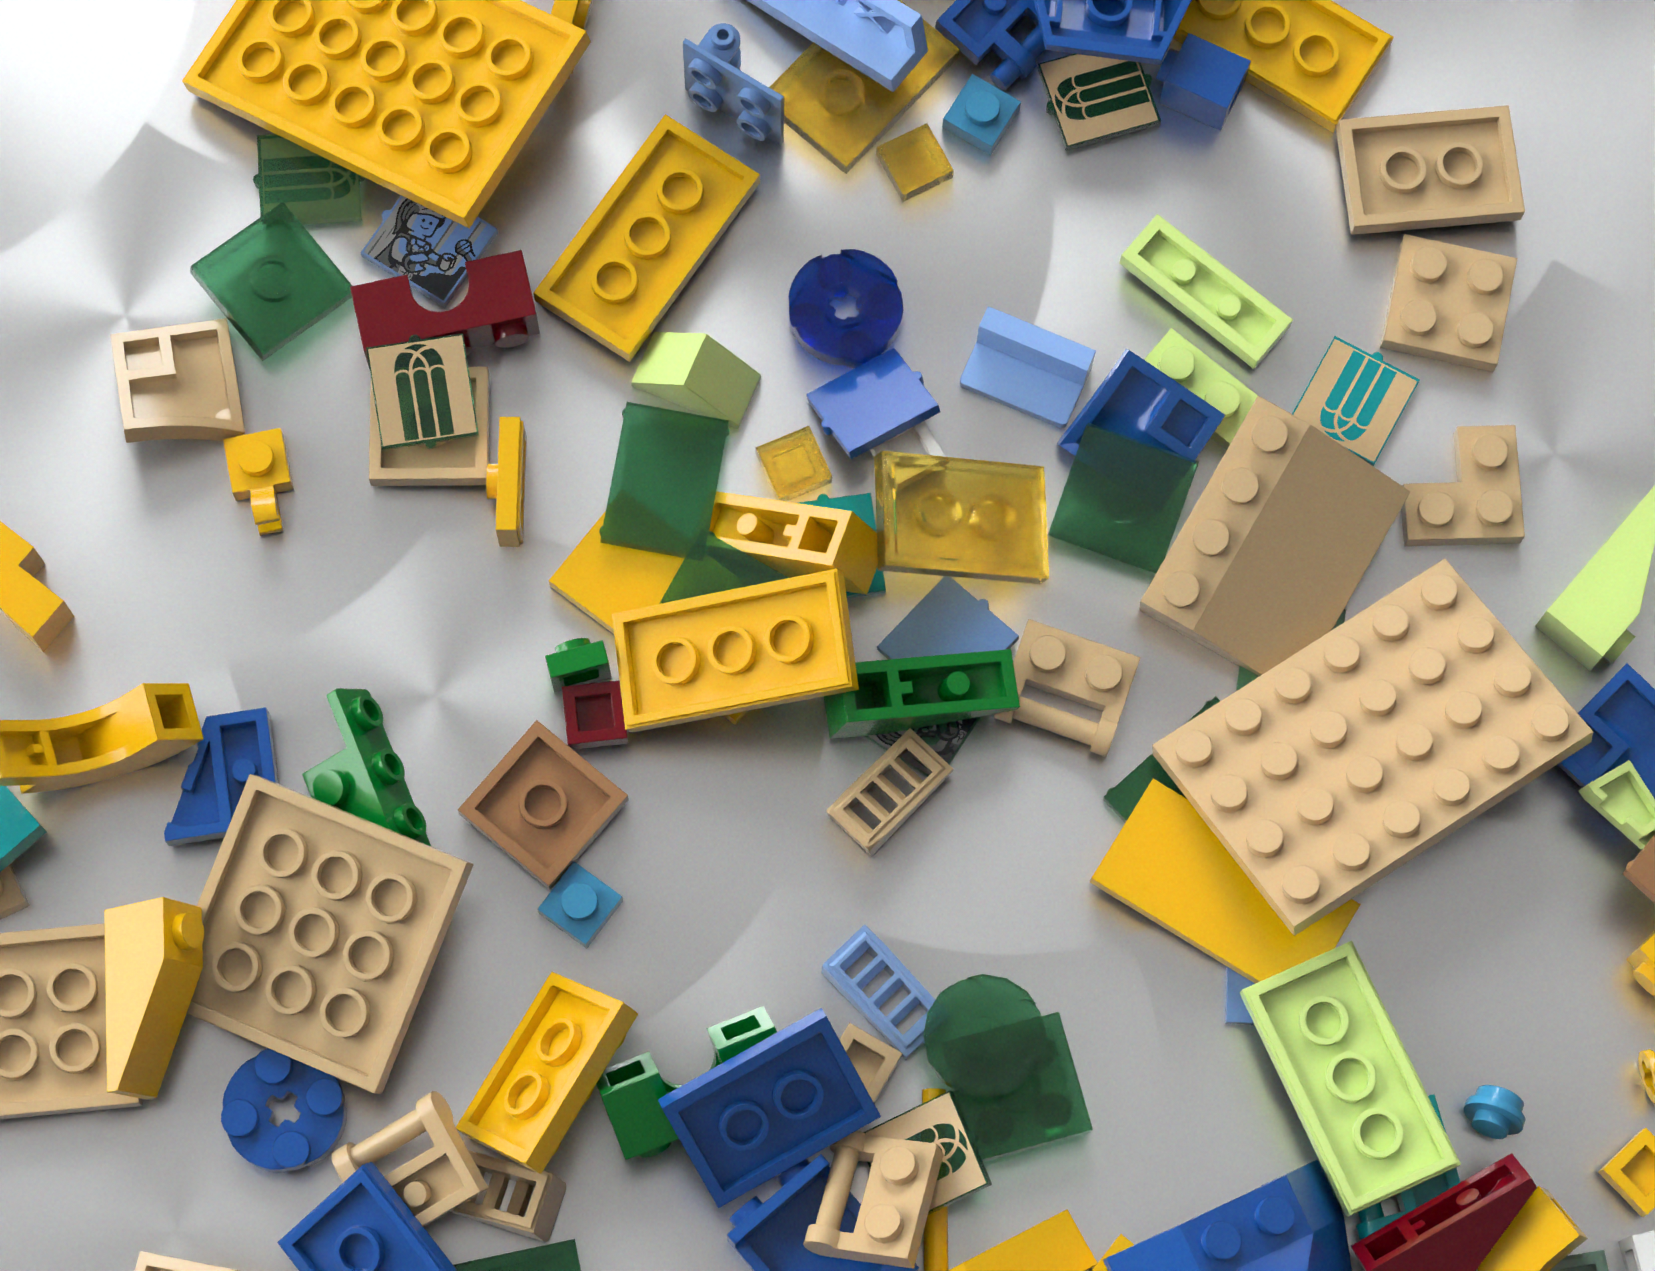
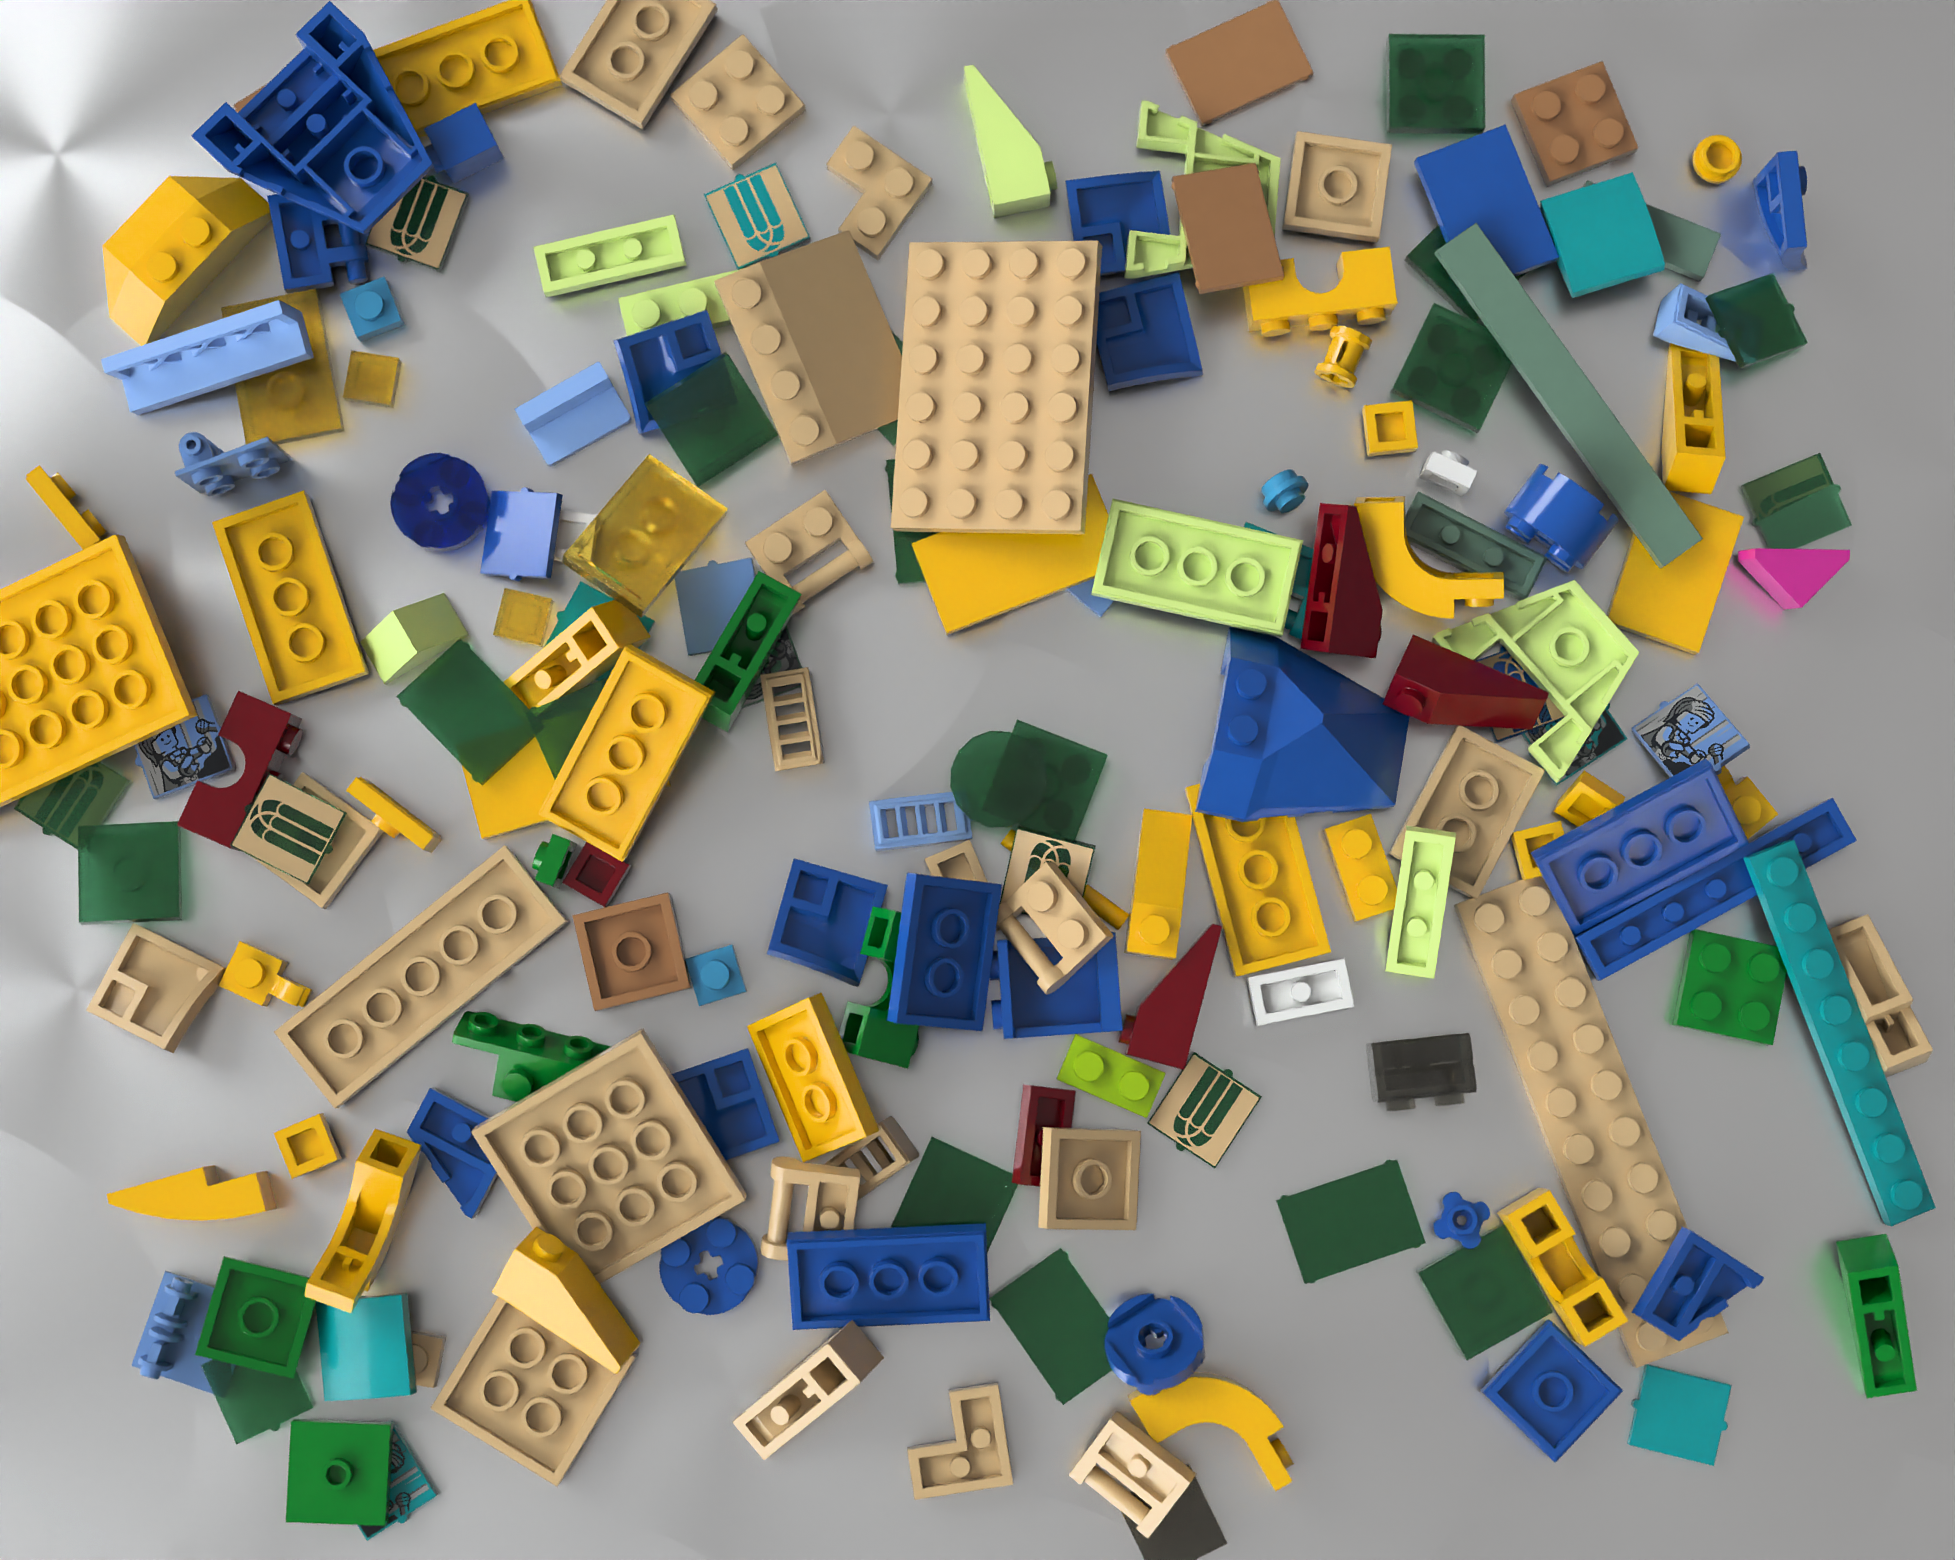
camera: 50 degrees left, 10 degrees up
none -> tan plate [274,845,568,1108]
none -> yellow plate [274,1113,342,1179]
none -> blue plate [672,1048,780,1161]
none -> blue plate [767,858,888,987]
none -> blue plate [1096,272,1203,391]

